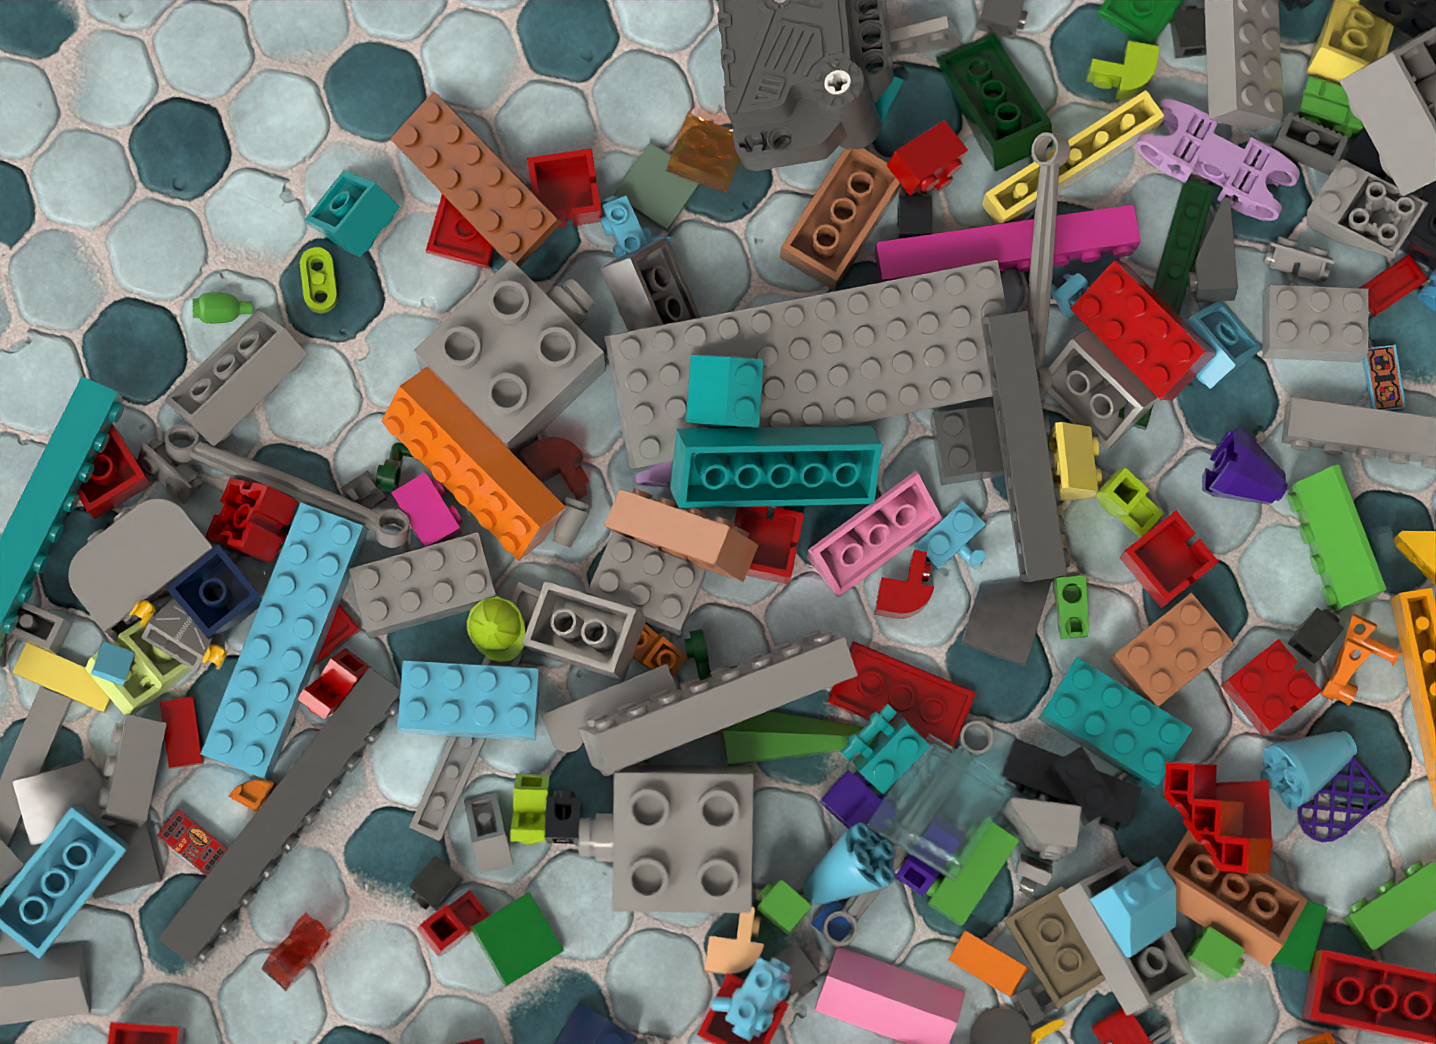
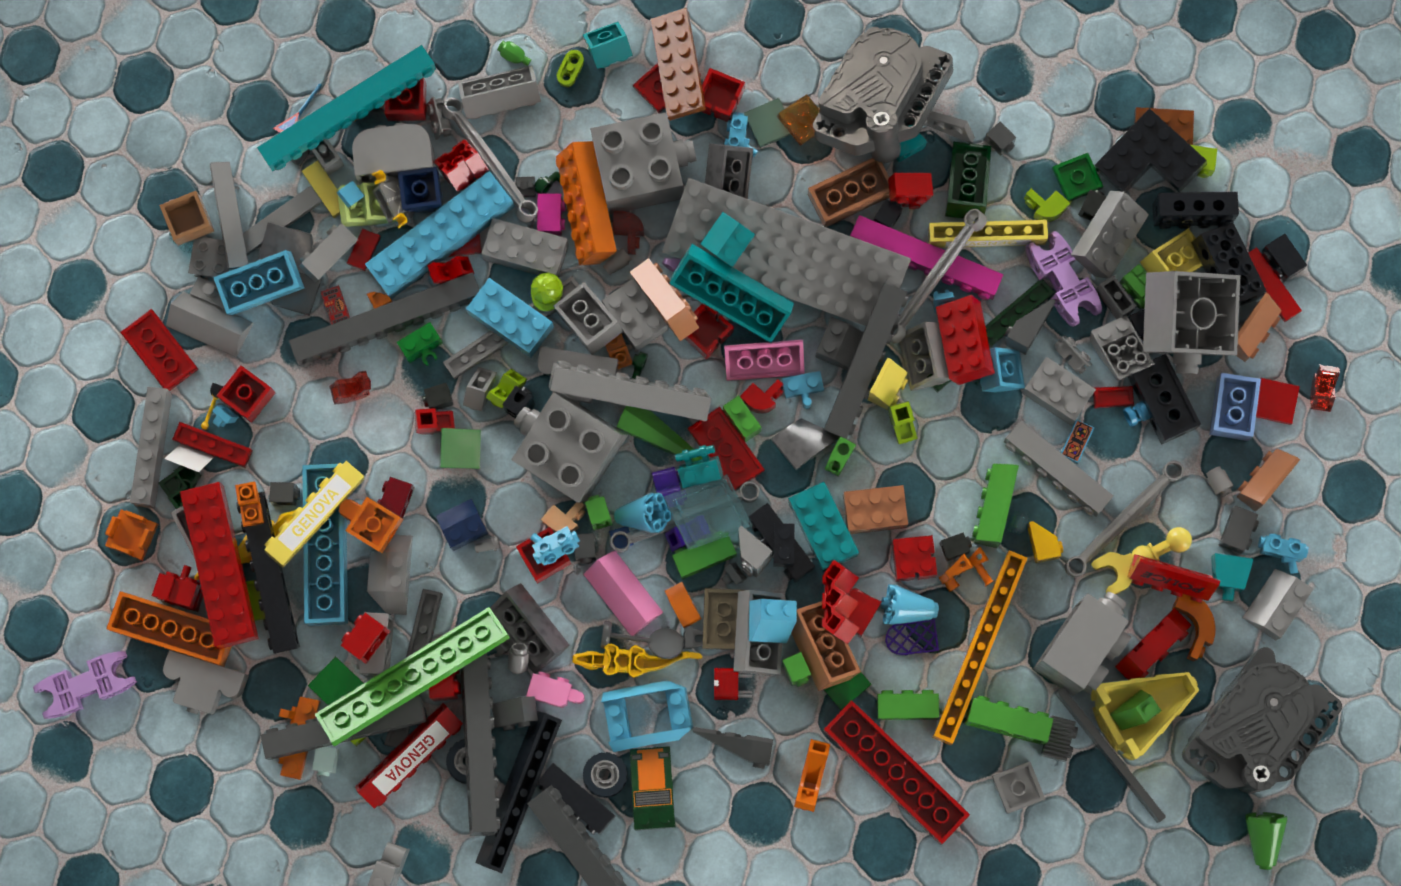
camera: 40 degrees right, 0 degrees up
red piece [1119,510,1219,609] -> none
dark purple cone [1202,428,1288,505] -> none
none -> green brick [397,322,443,366]
none -> bright green brick [723,395,761,442]

